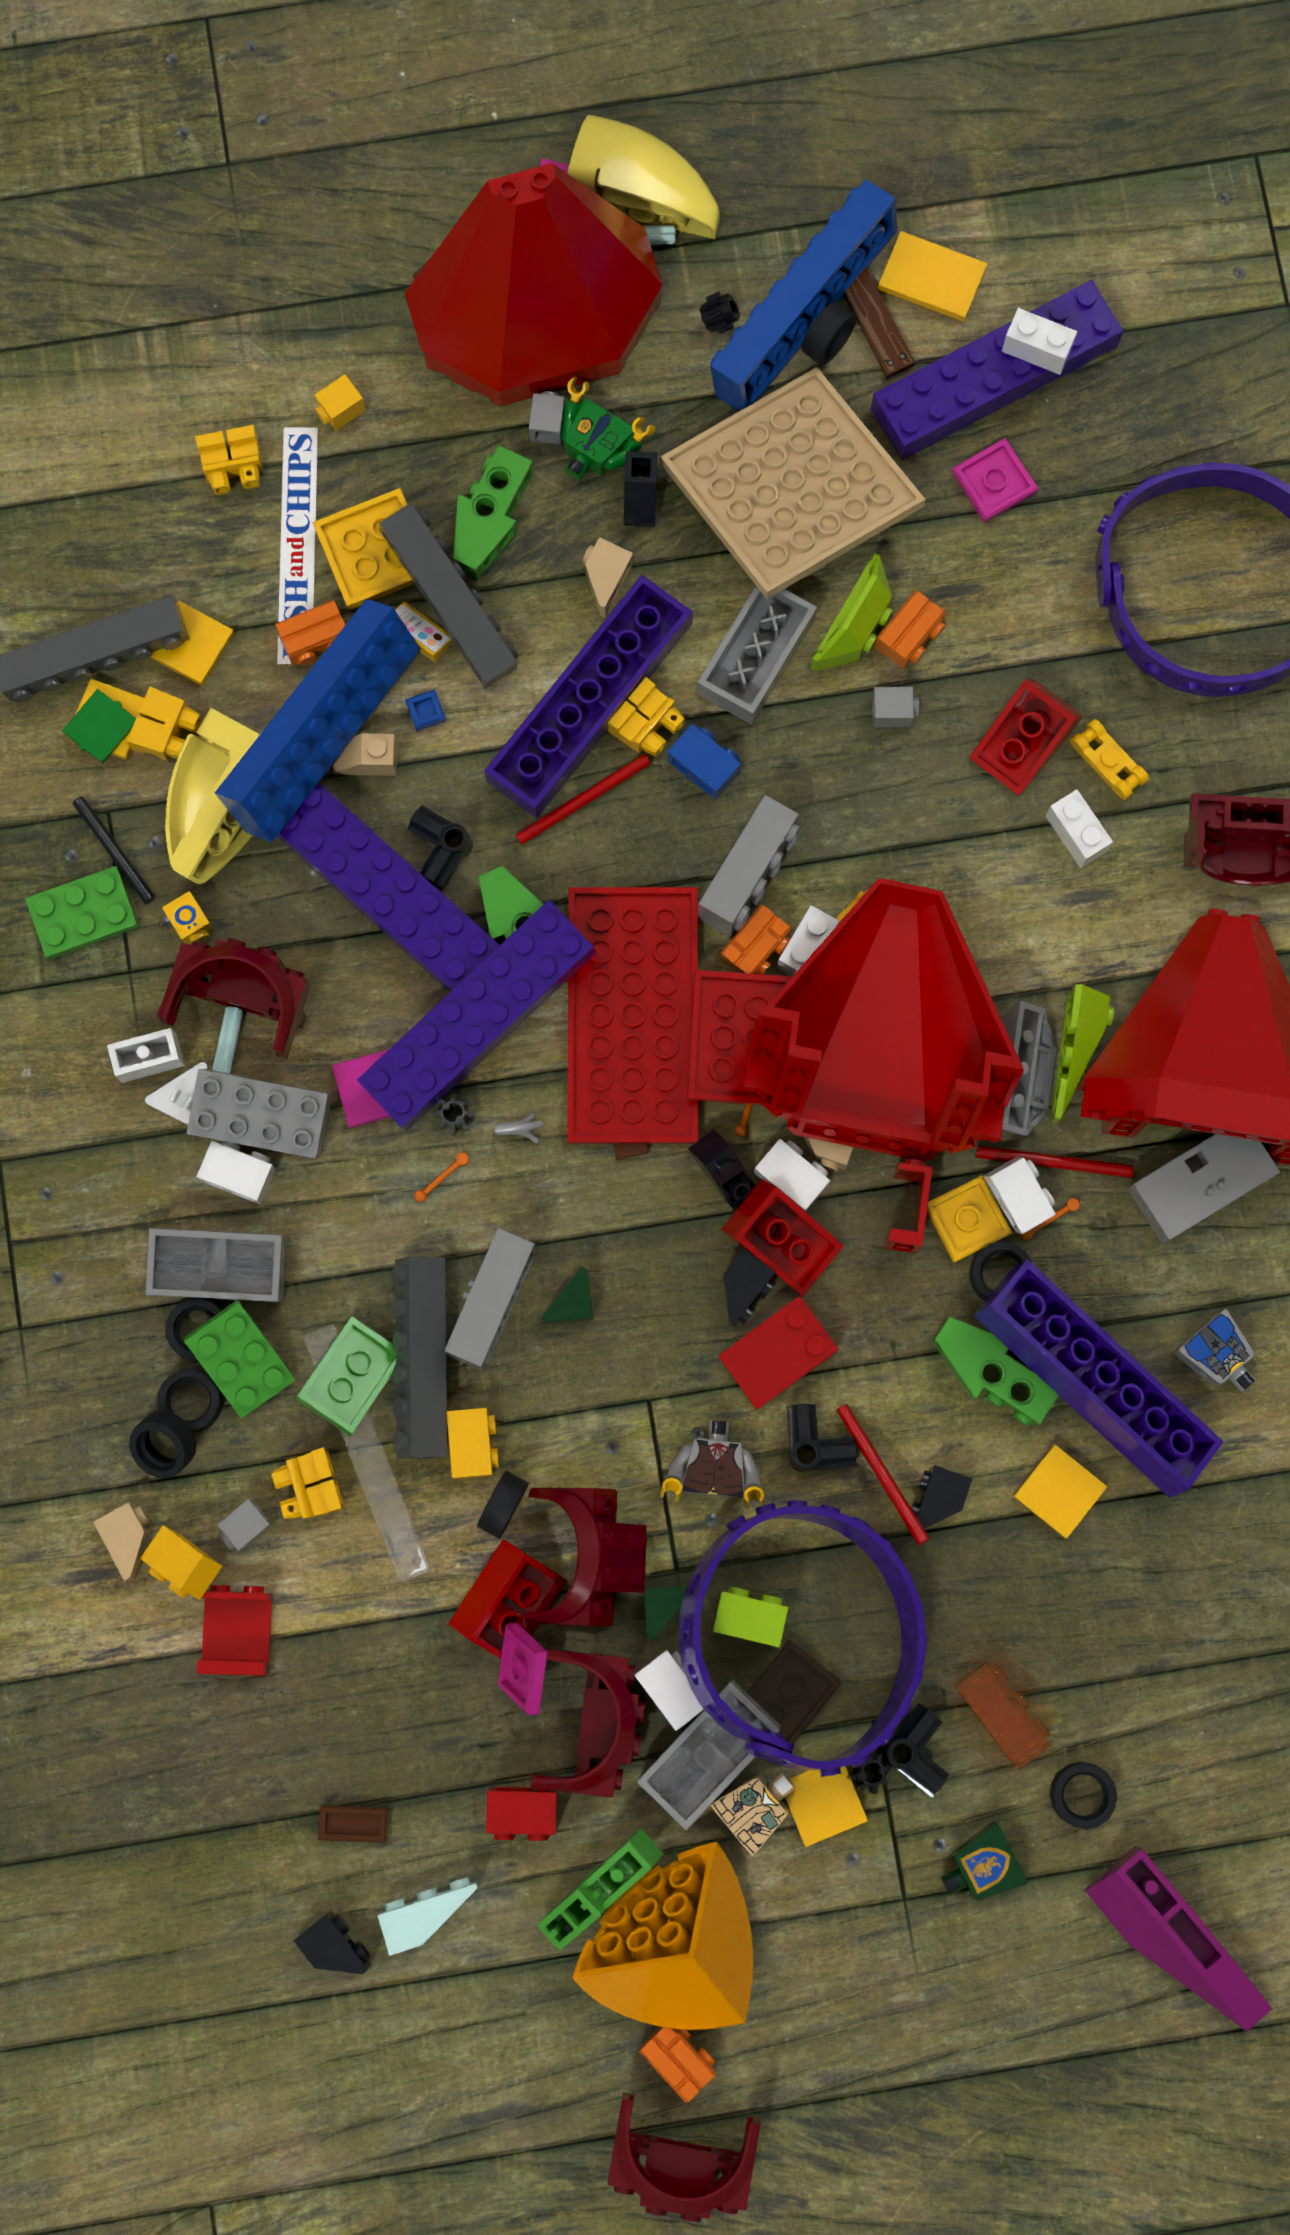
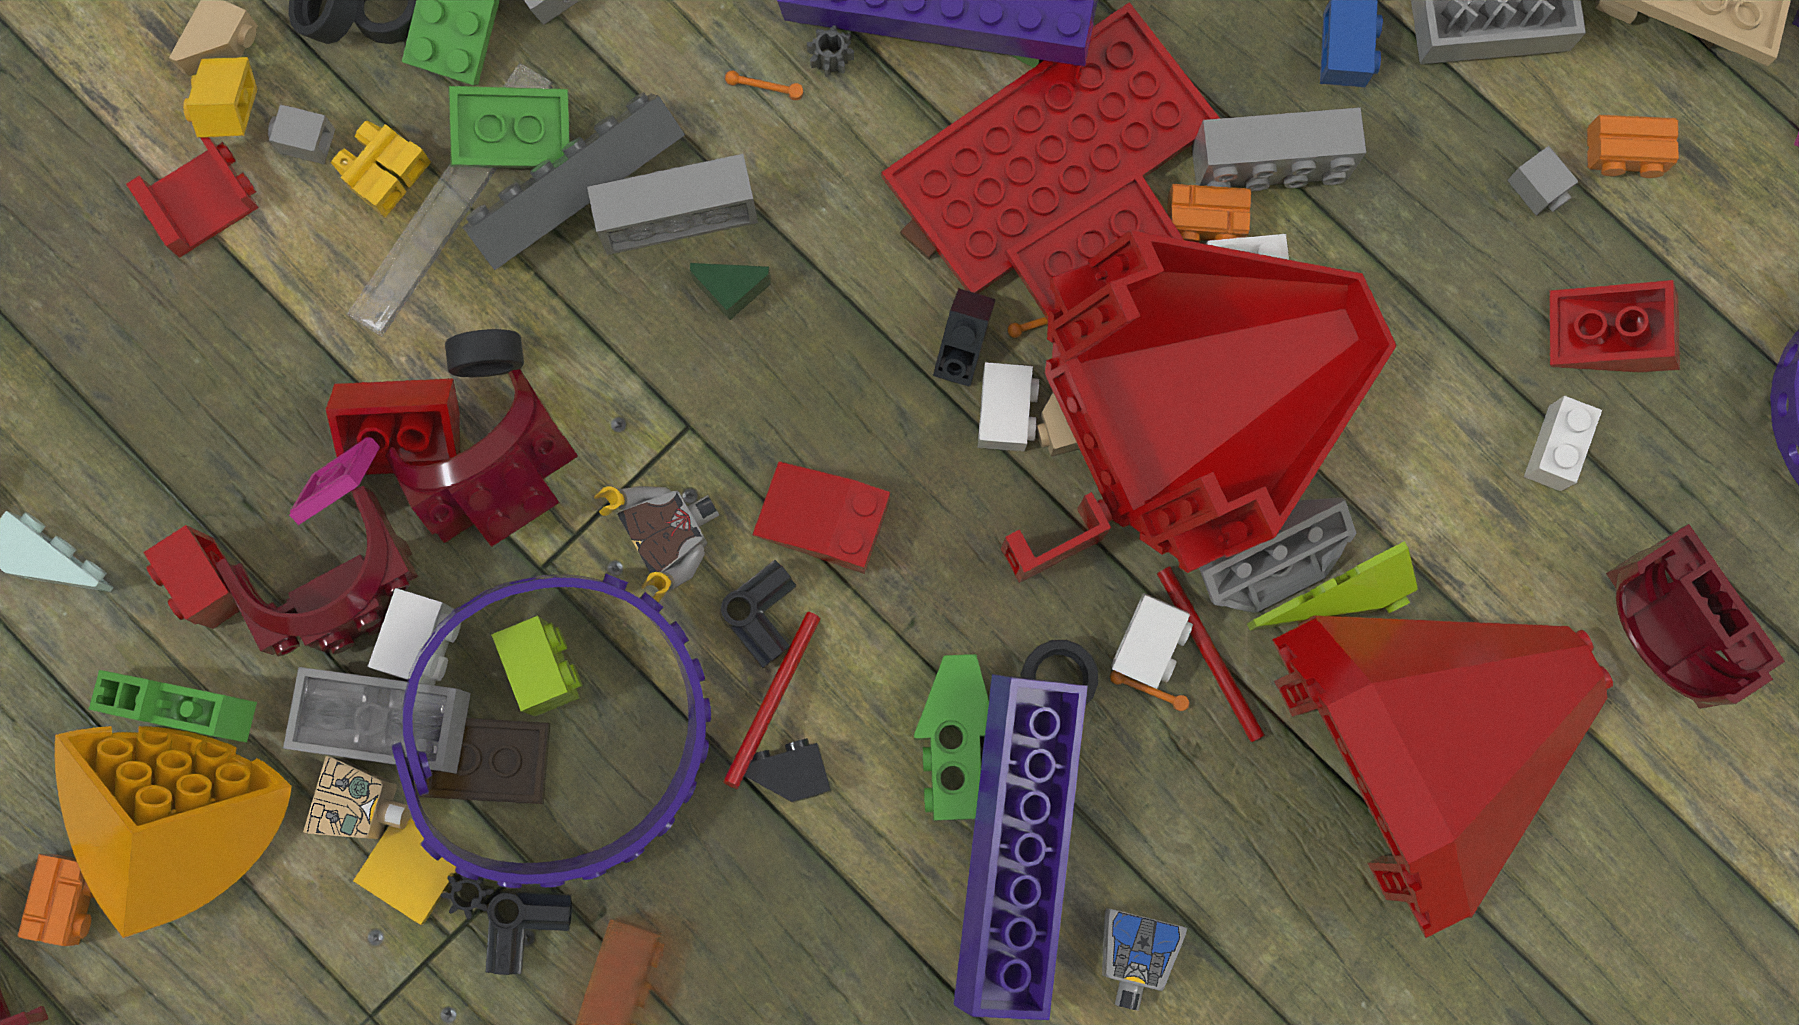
camera: 50 degrees right, 0 degrees up
reddish brown tile [318,1805,389,1843] -> none
yellow brick [447,1408,499,1480] -> none
light grey bar [495,1113,543,1144] -> none
dark green slope [645,1586,688,1641] -> none
red slope [721,1179,844,1297] -> none
black slope [723,1248,776,1327] -> none
lime wedge [811,552,894,671] -> none
yellow tile [927,1175,1012,1263] -> none
yellow tile [1013,1444,1108,1539] -> none
yellow plate [1070,719,1149,800] -> none
light grey brick [1127,1134,1280,1245] -> none

